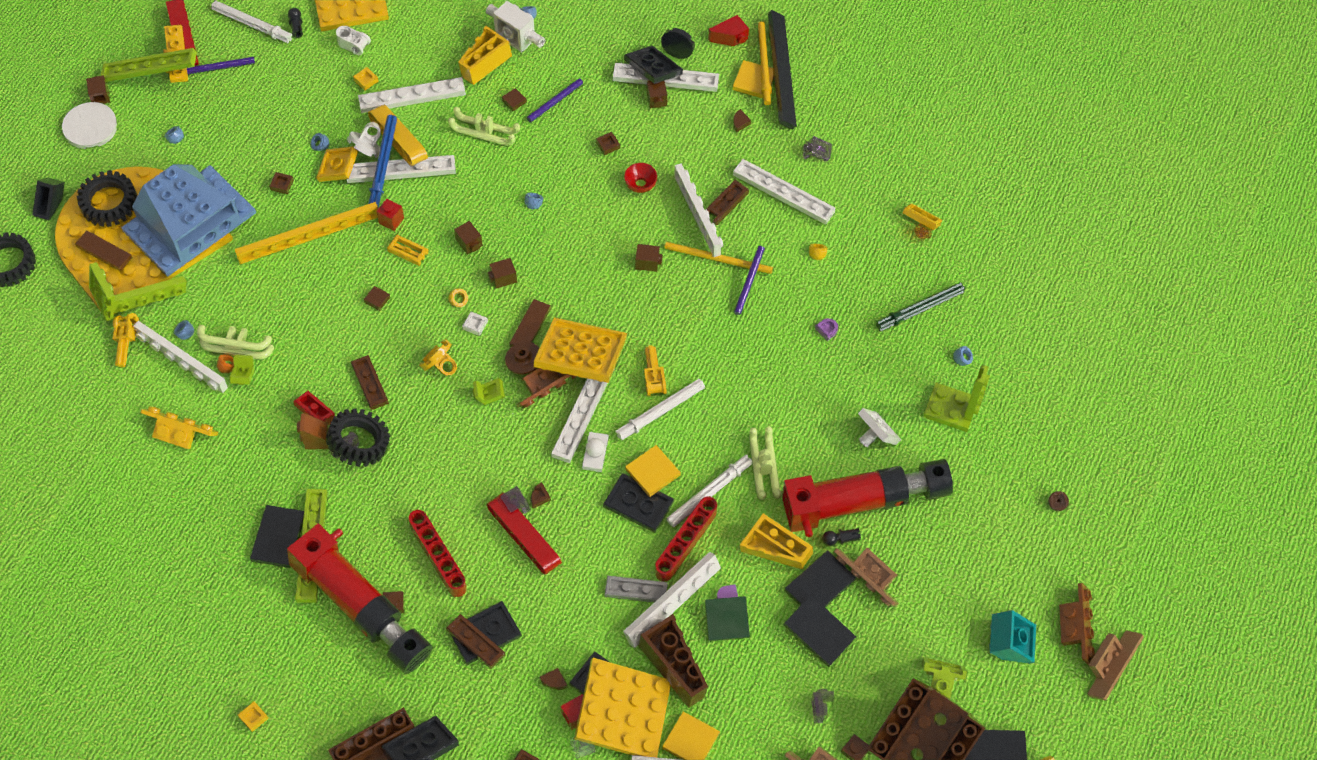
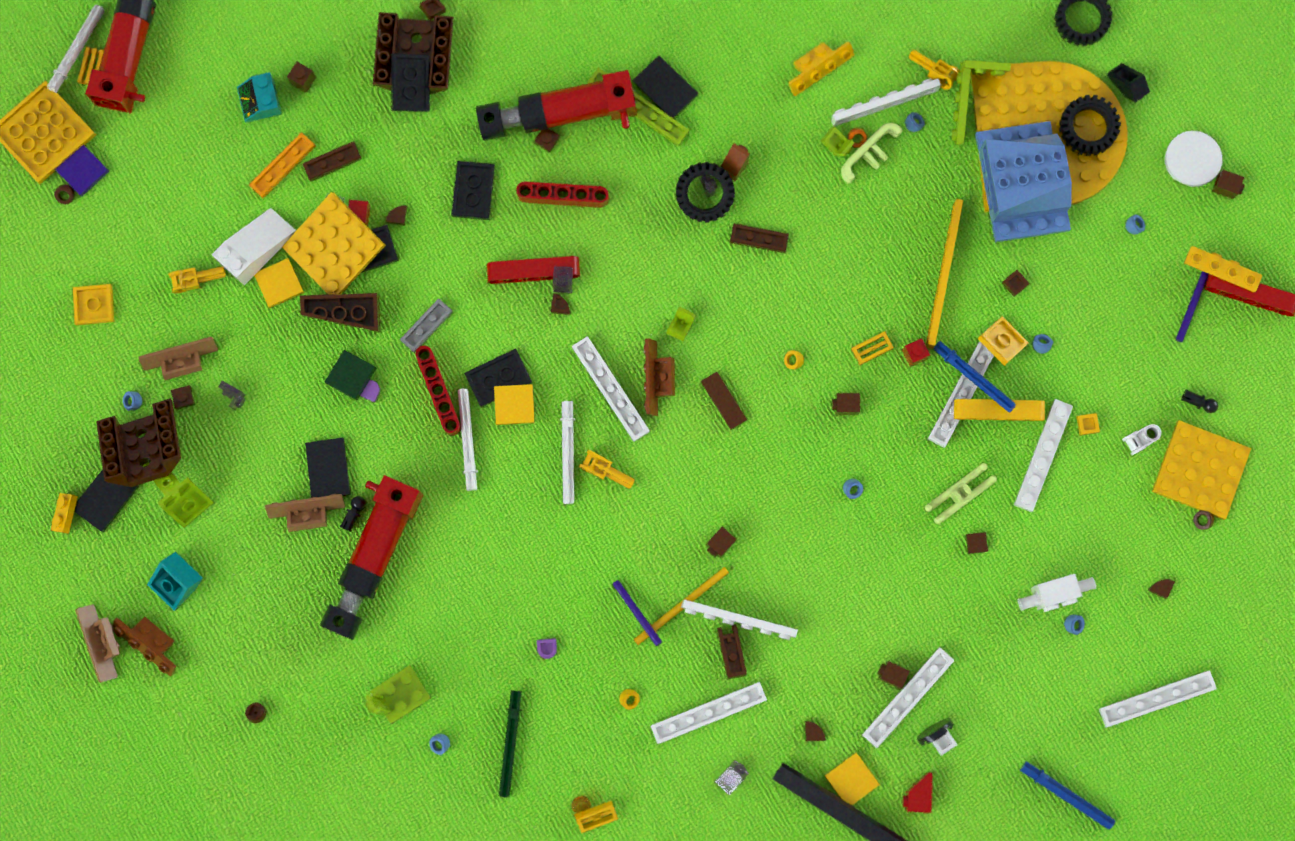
camera: 125 degrees right, 20 degrees up
reddish brown tile [75,231,132,271] -> none
lime plate [101,48,197,82] -> none
white axle [211,1,292,43] -> none
red brick [294,391,335,426] -> none
white tile [347,122,381,158] -> none
reddish brown tile [364,286,390,311] -> none
yellow tile [419,339,457,375] -> none
reddish brown tile [446,614,505,669] -> none
yellow wedge [458,26,512,85] -> none
white tile [462,312,488,336] -> none
reddish brown brick [487,258,517,289] -> none
reddish brown piece [505,342,540,375] -> none
dark purple bar [527,78,583,123] -> none
yellow plate [534,318,627,383] -> none
white tile [582,432,609,472] -> none
reddish brown plate [596,132,620,155] -> none
white plate [623,552,721,648] -> none
black tile [624,45,683,84] -> none
red piece [624,163,657,193] -> none
yellow wedge [740,513,813,569] -> none
yellowish green piece [749,426,782,500] -> none
yellow bar [758,21,772,105] -> none
black tile [783,595,856,667] -> none
white tile [858,408,901,447] -> none

